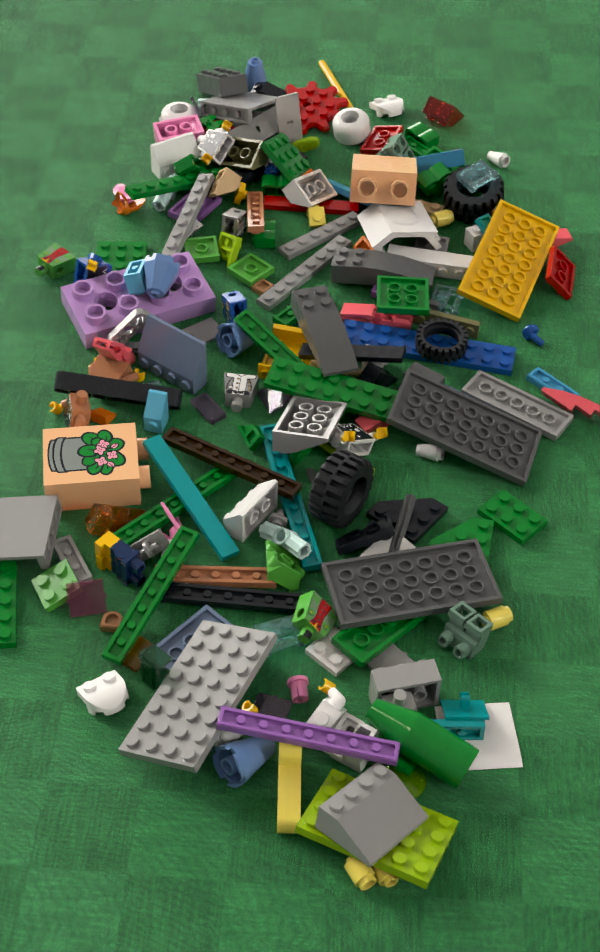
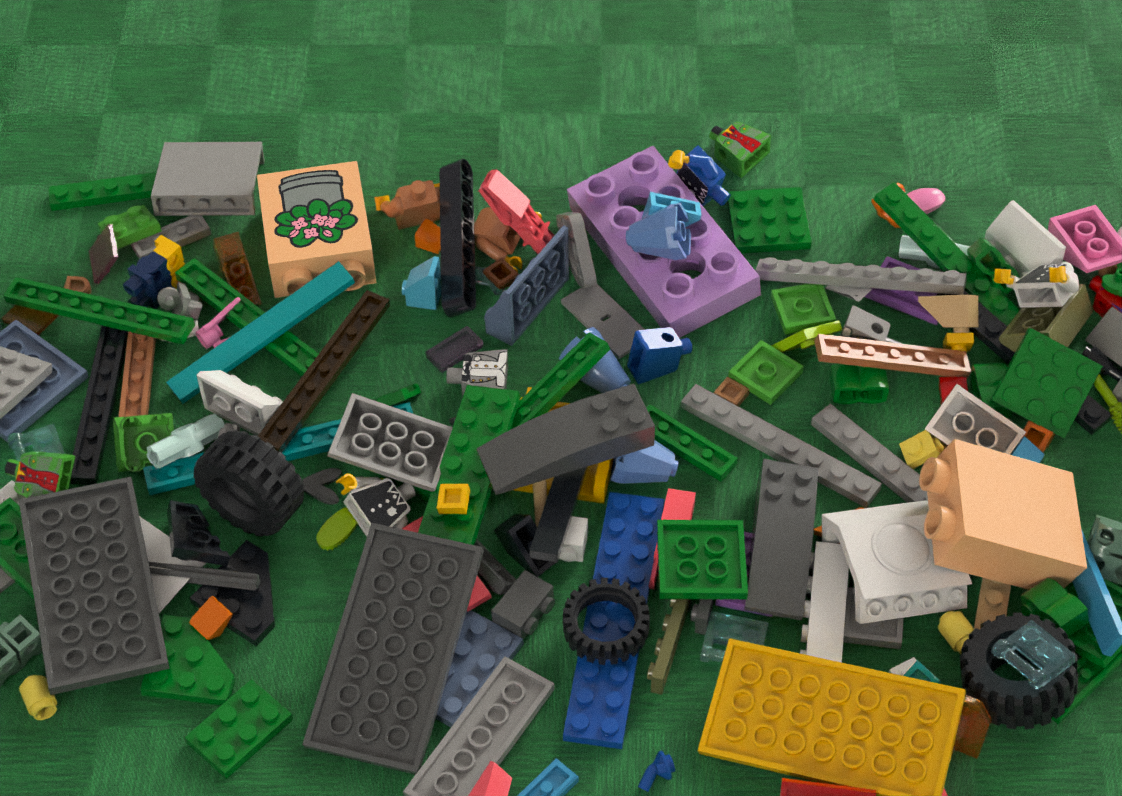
camera: 90 degrees right, 5 degrees up
none -> orange slope [189,596,233,640]
none -> yellow plate [437,484,470,514]
none -> reddish brown slope [482,258,519,290]

